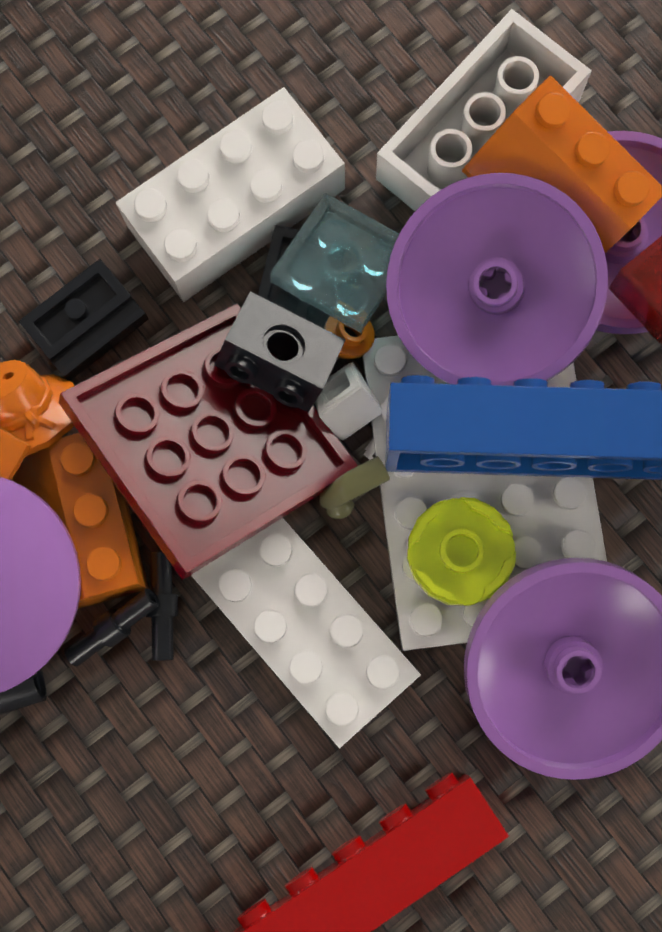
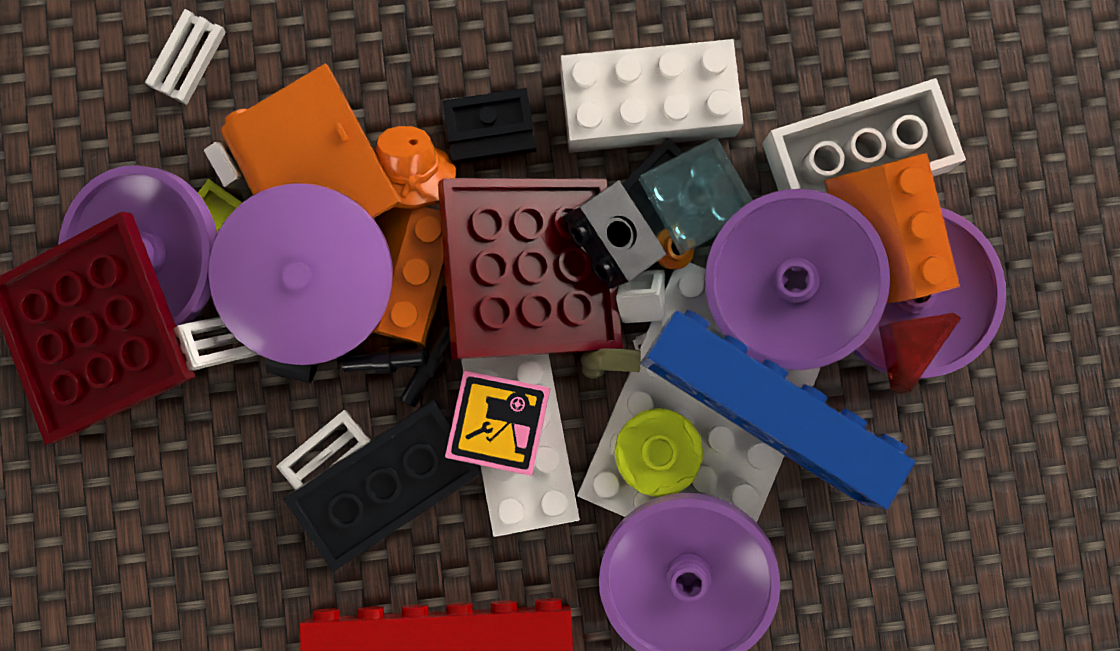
camera: 20 degrees right, 5 degrees up
none -> white tile [276,410,370,489]
none -> black plate [283,399,482,572]
none -> piece [445,370,550,476]

